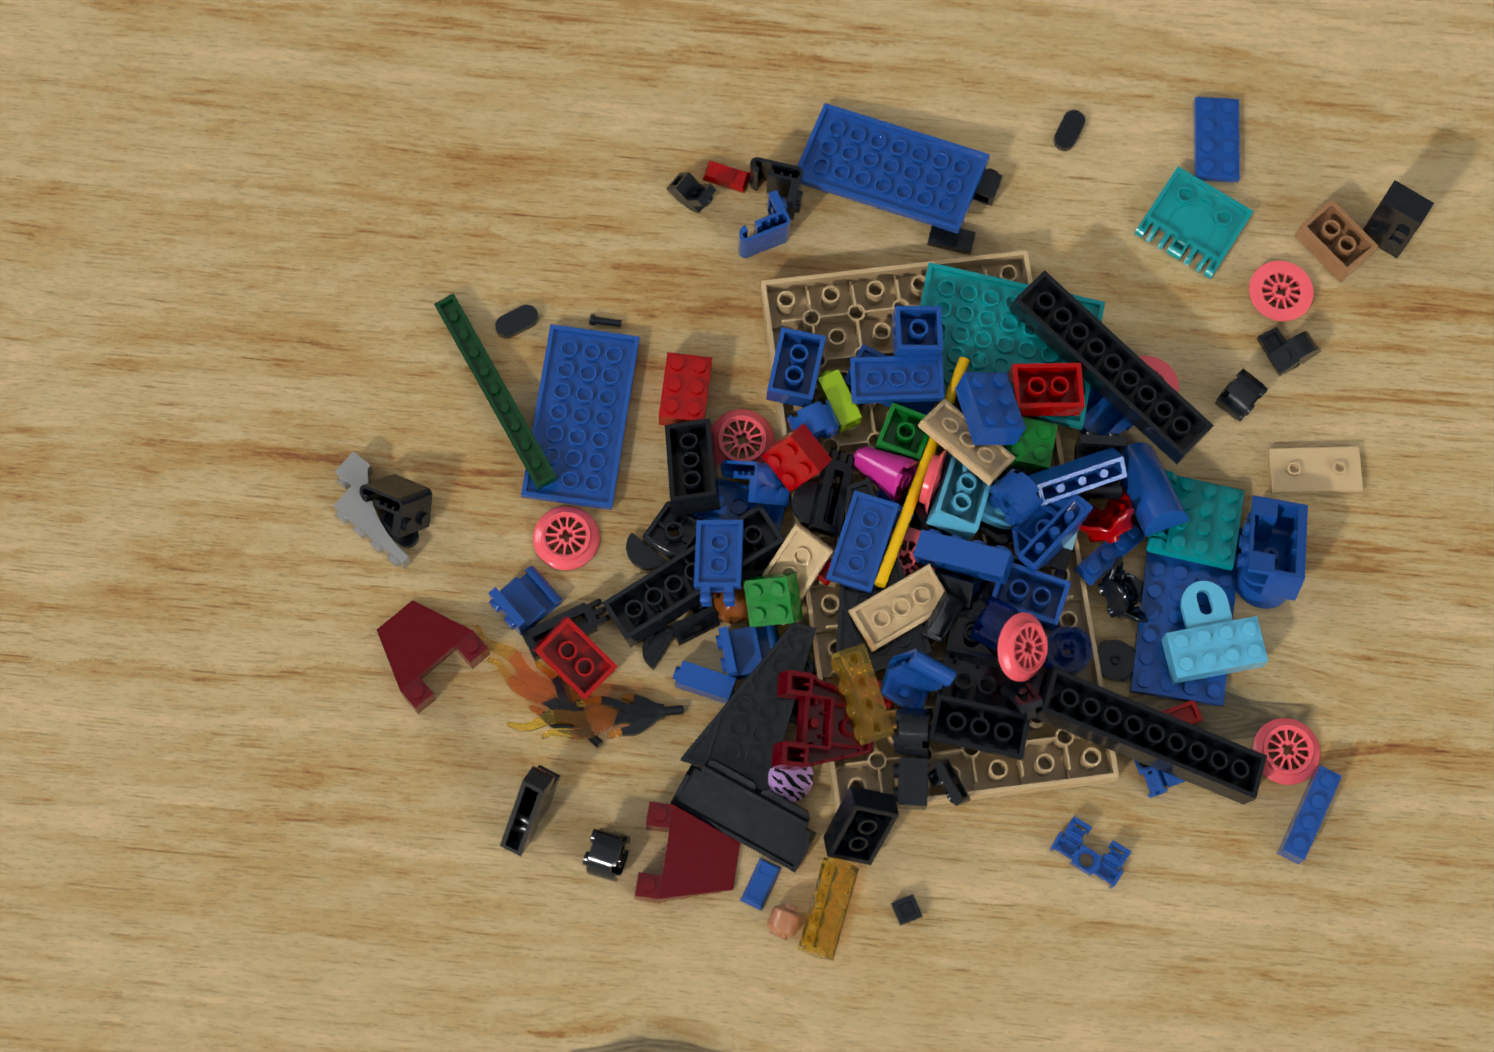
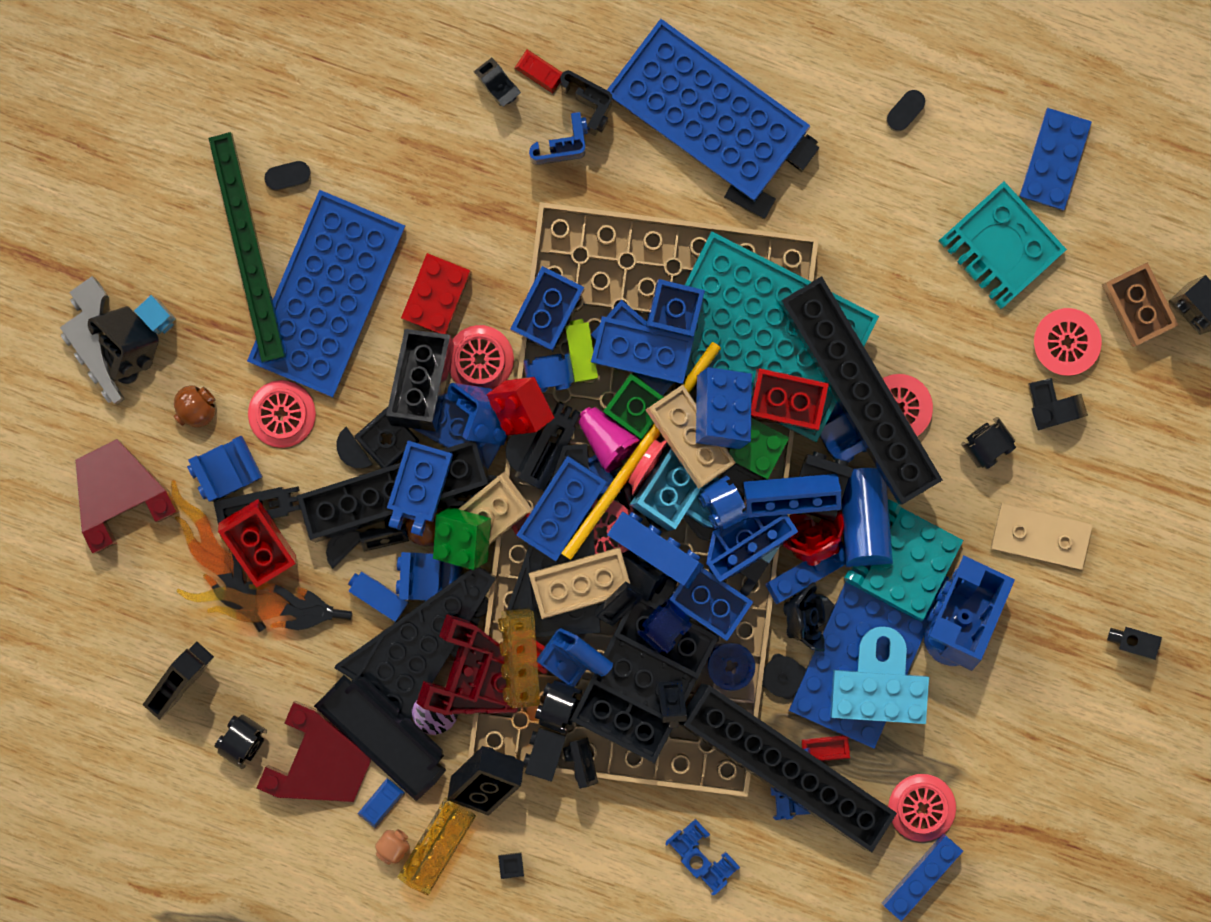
camera: 20 degrees right, 15 degrees up
black piece [589,314,622,327] -> none
coral piece [998,612,1048,682] -> none
none -> dark azure brick [134,295,176,334]
none -> dark orange plant [174,385,216,428]
none -> black torso [1107,627,1162,660]

